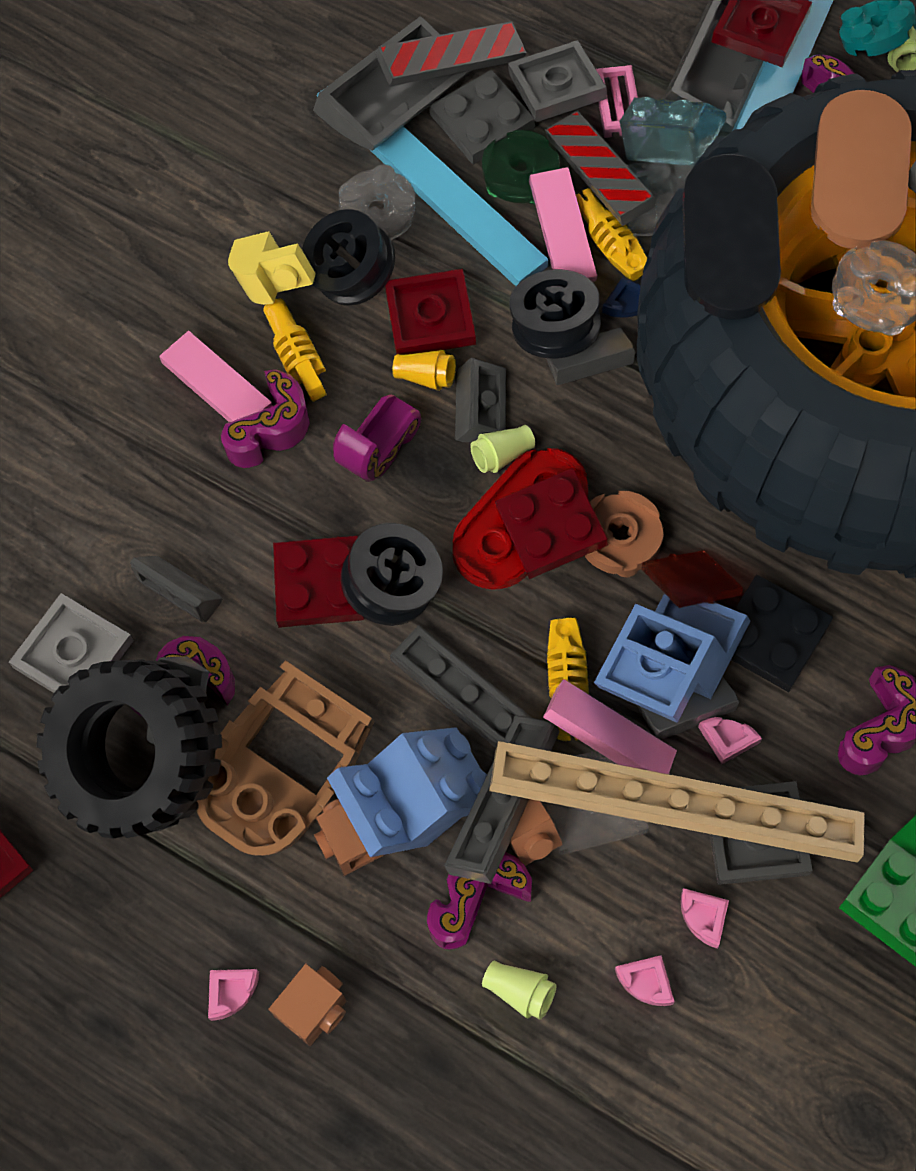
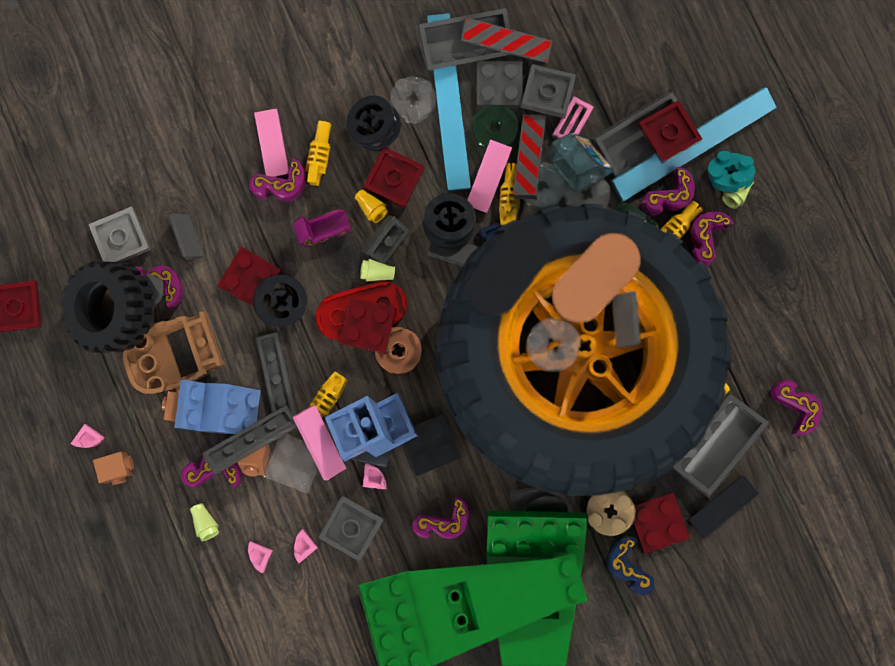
camera: 30 degrees right, 15 degrees up
light yellow brick [228,231,316,305] -> none
tan plate [489,741,864,863] -> none
clear red piece [641,550,743,608] -> none

